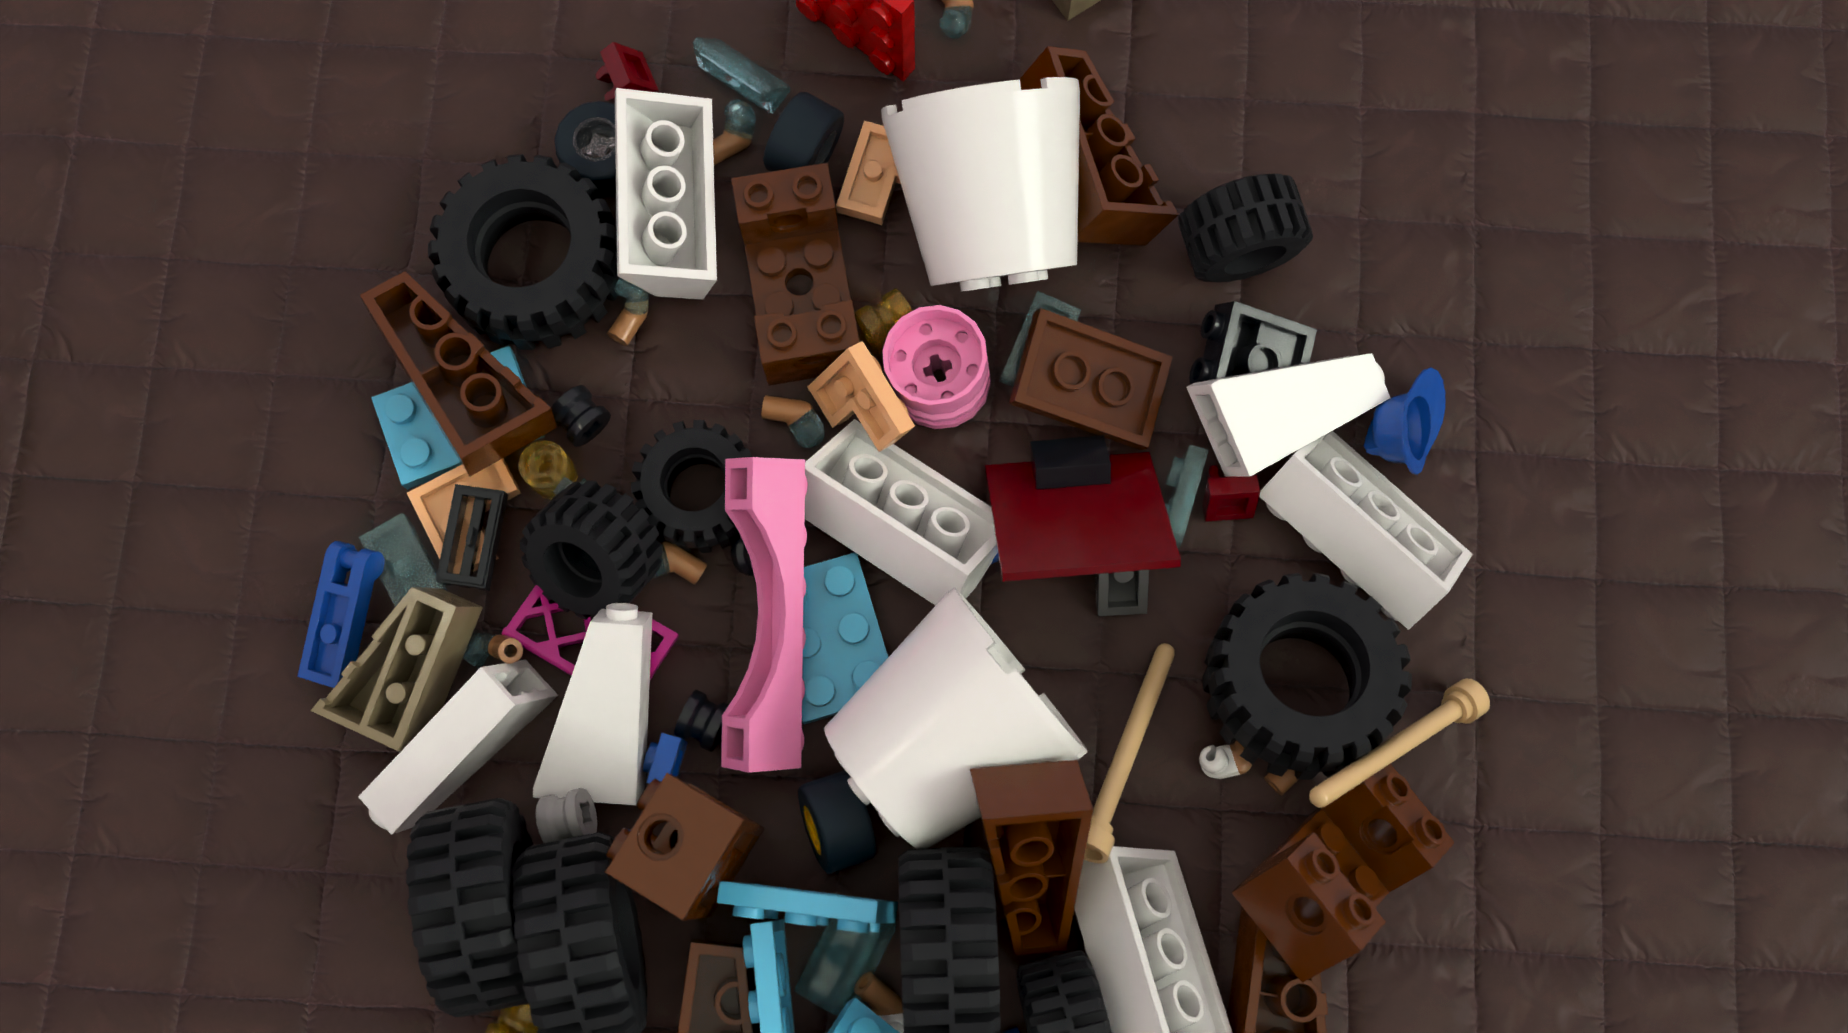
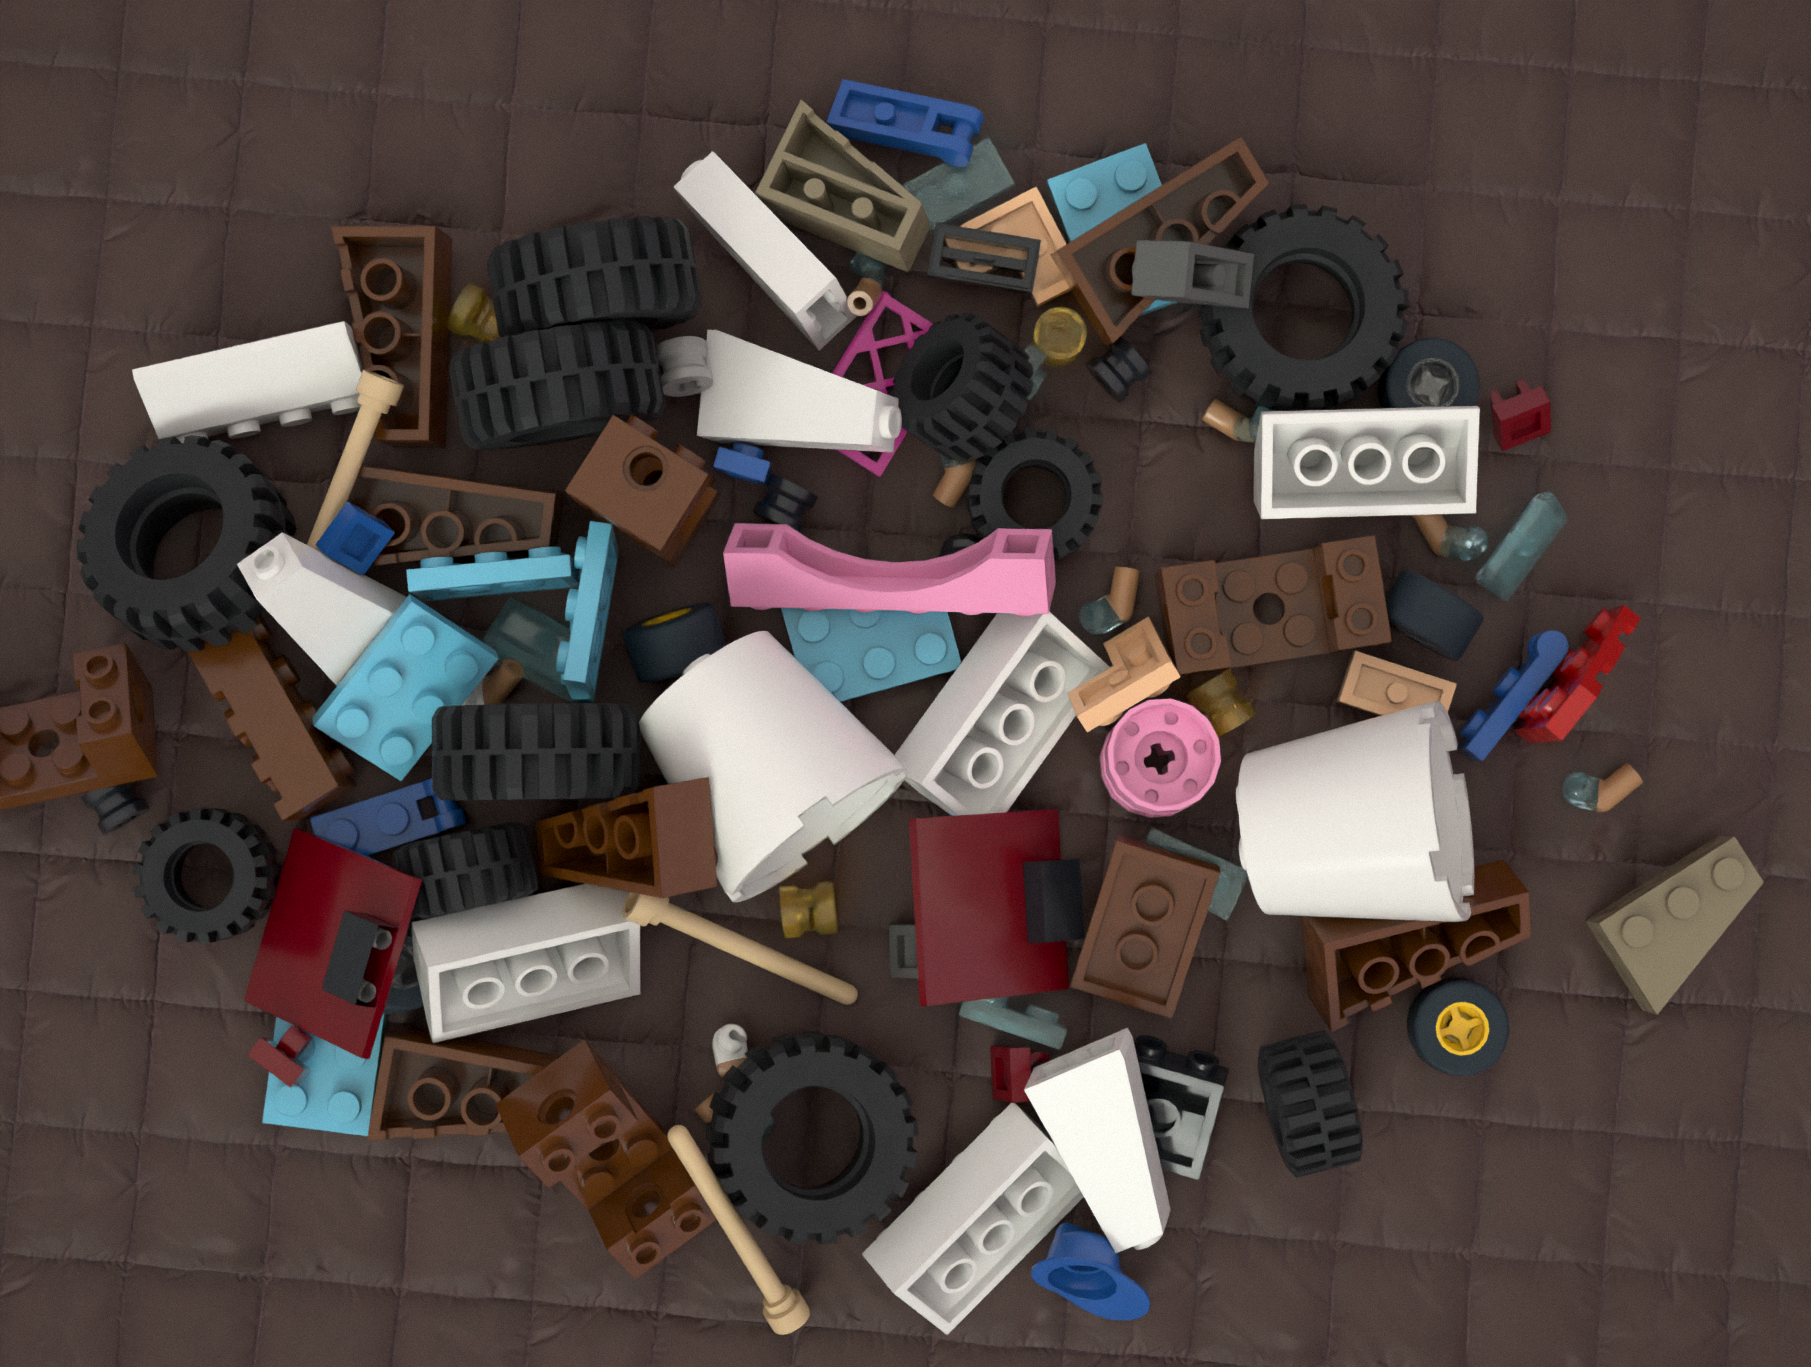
camera: 90 degrees right, 10 degrees up
none -> clear yellow wheel [779,881,838,939]
none -> dark grey slope [1131,240,1254,309]
none -> black wheel [1406,978,1510,1077]
none -> blue plate [1457,630,1569,762]

